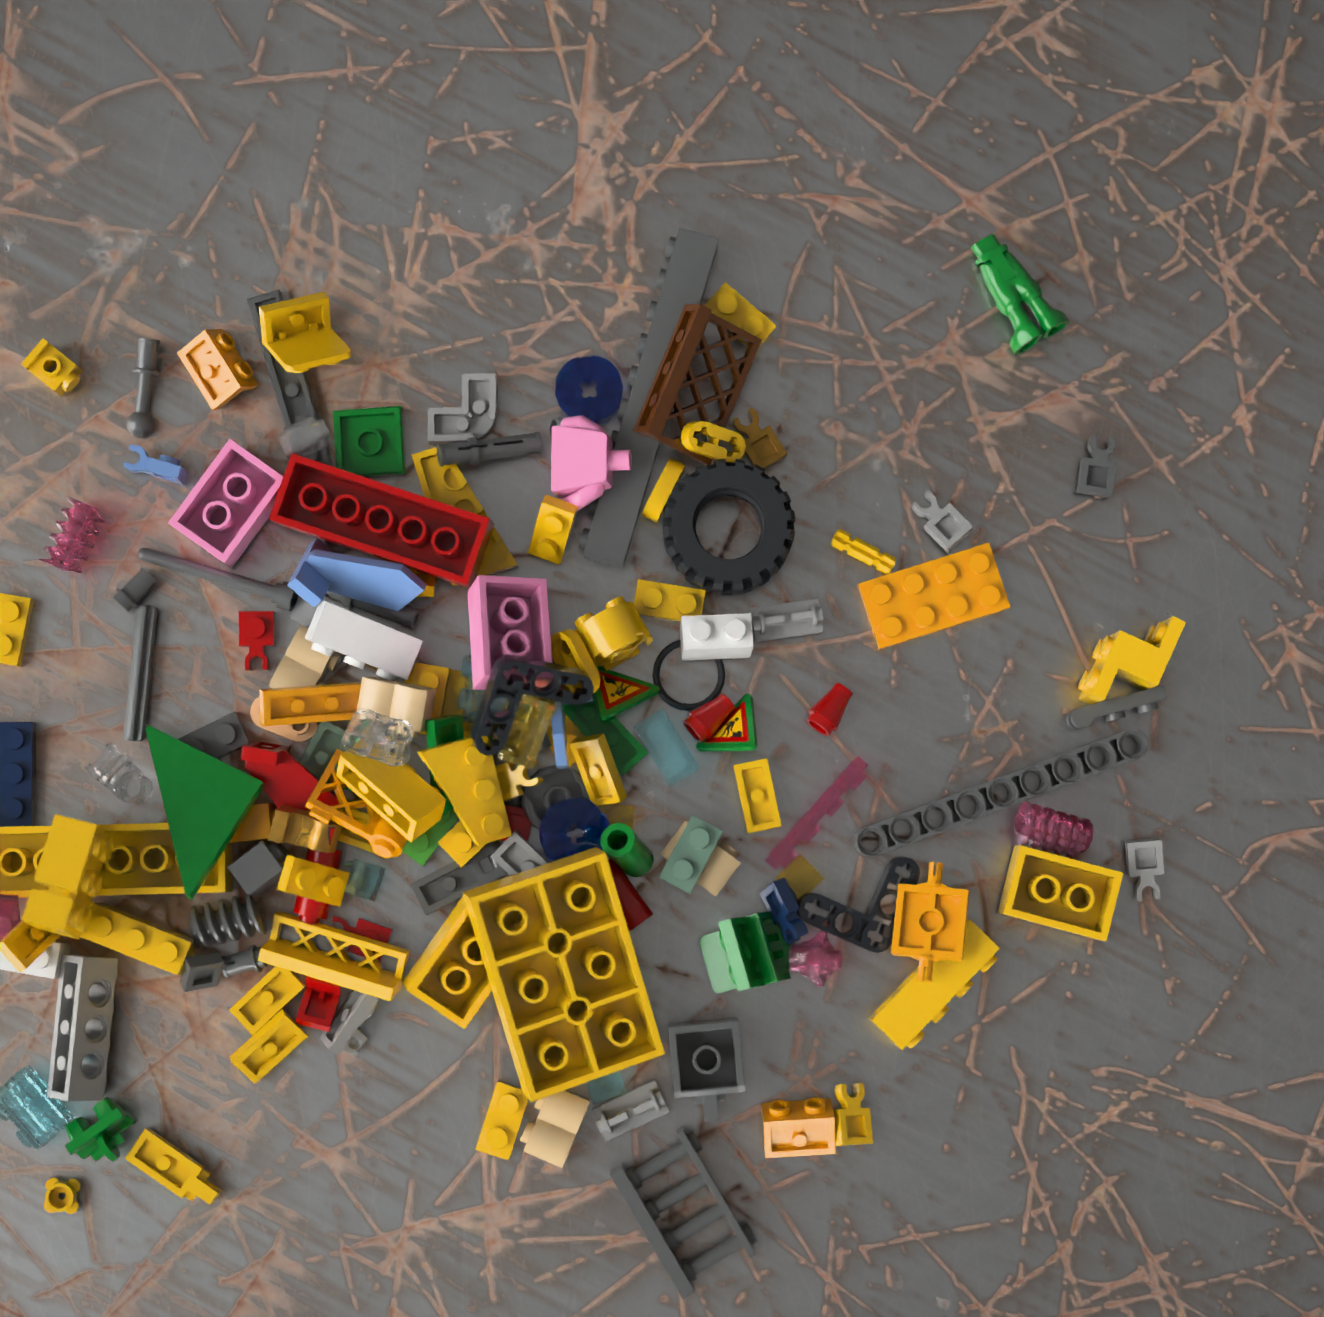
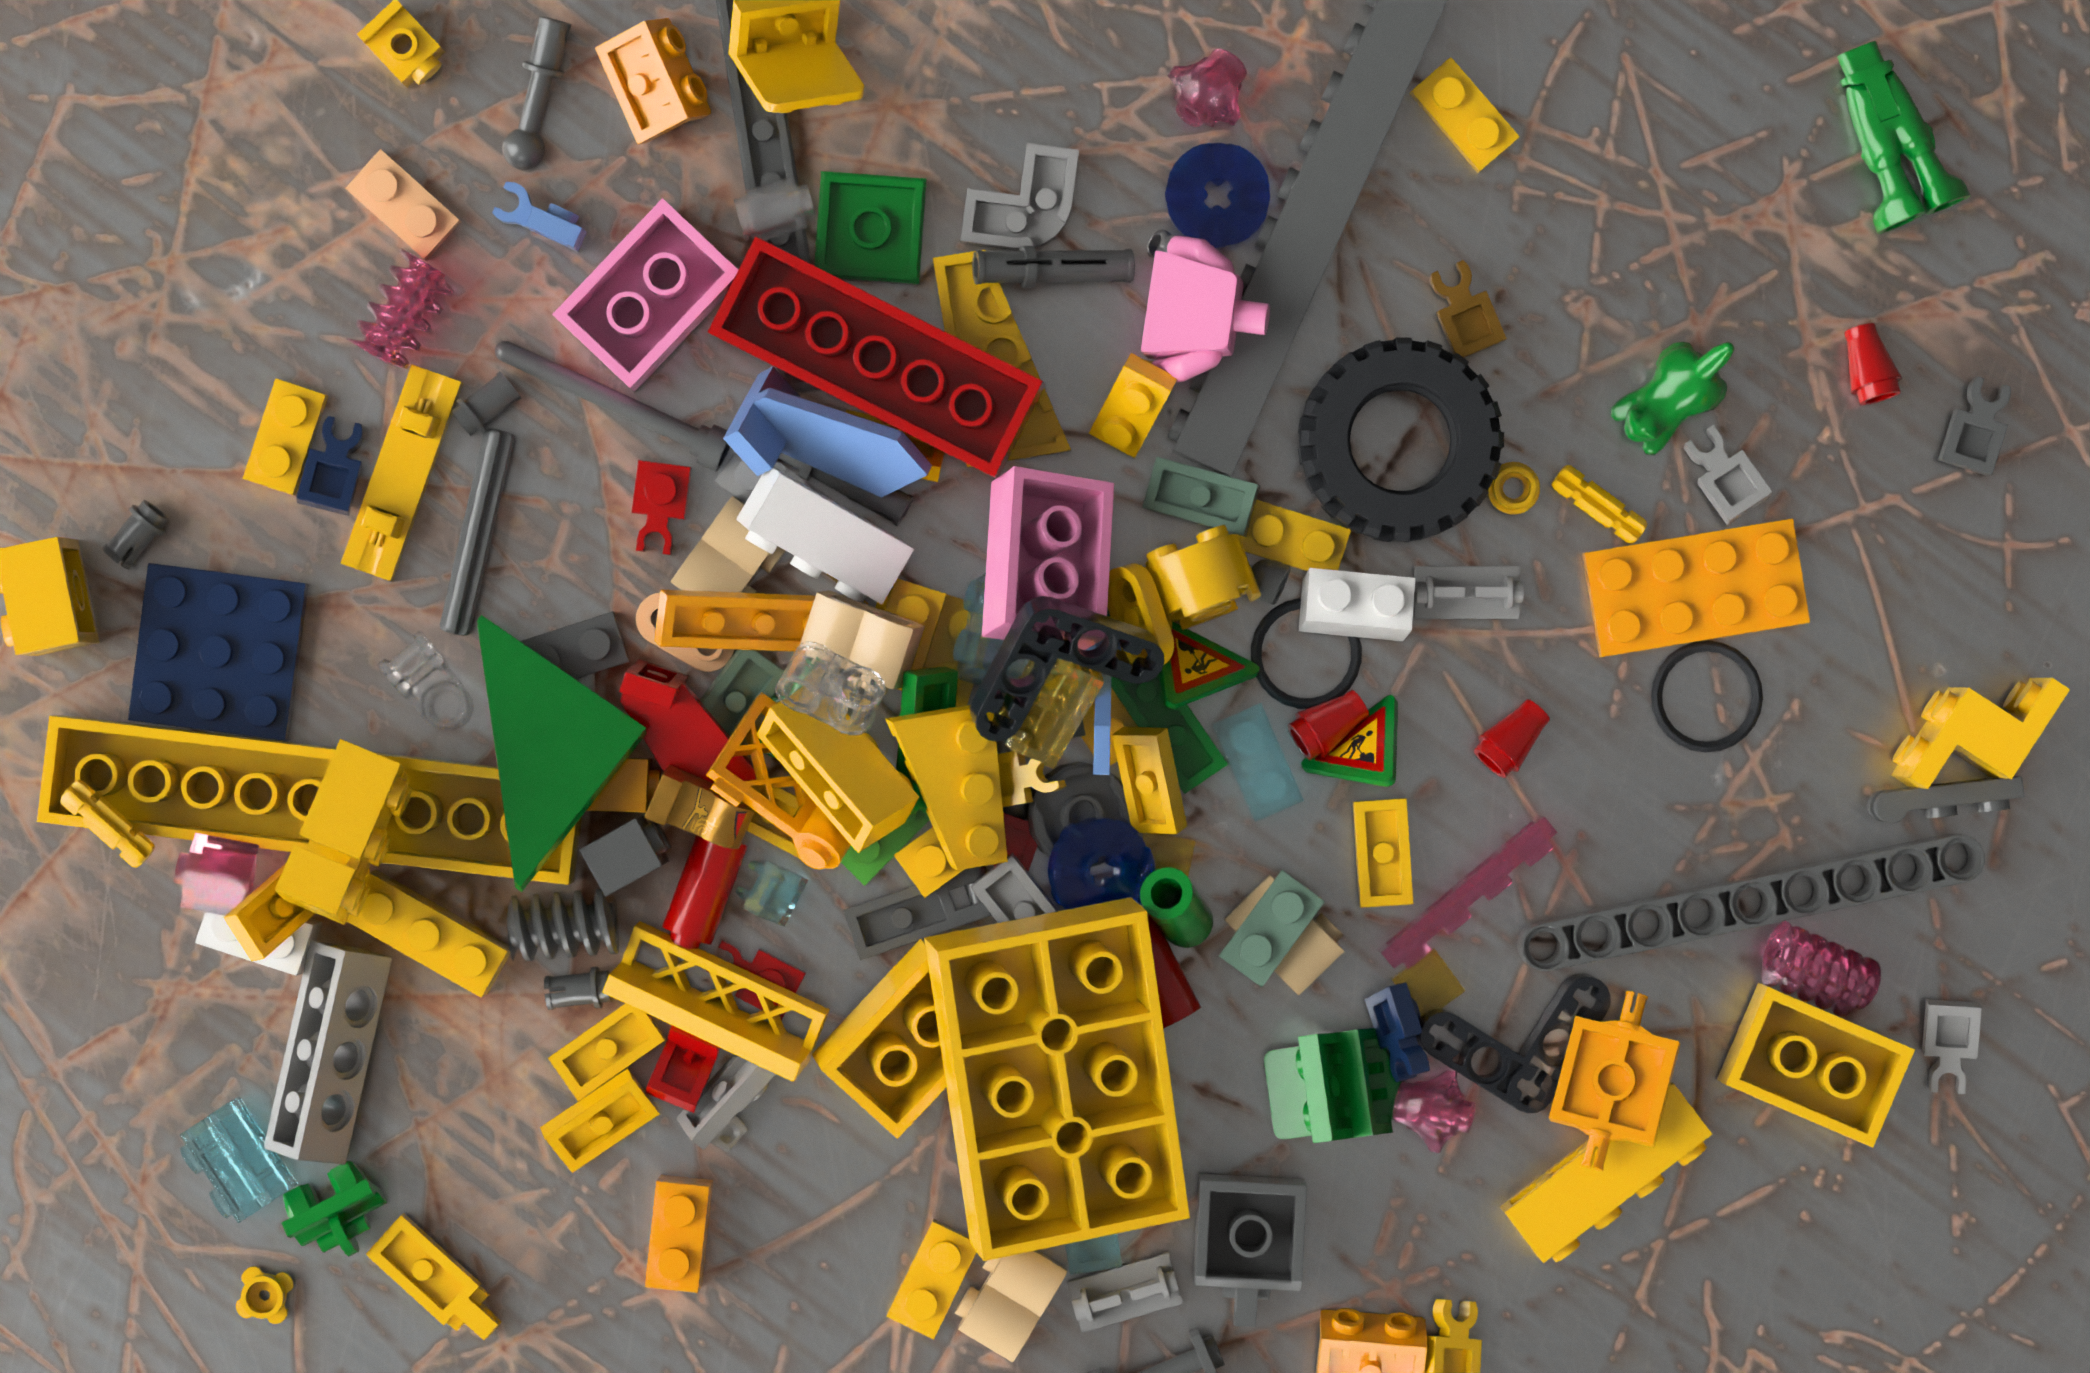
camera: 15 degrees right, 5 degrees up
dark grey plate [180,952,224,992] -> none
yellow plate [277,855,350,907] -> none
reddish brown fence [633,304,762,465] -> none
yellow beam [642,457,686,523] -> none
yellow beam [681,421,746,462] -> none
none -> dark blue plate [296,416,363,516]
none -> yellow hinge [341,364,464,582]
none -> light nougat plate [345,149,462,261]
none -> light orange brick [645,1175,713,1293]
none -> sand green plate [1142,457,1260,537]
none -> clear pink rock [1168,49,1247,128]
none -> dark grey hinge [1251,559,1291,605]
none -> yellow plate [1488,462,1540,515]
none -> green animal [1611,342,1734,455]
none -> black tyre [1651,641,1763,753]
none -> red cone [1844,323,1902,405]

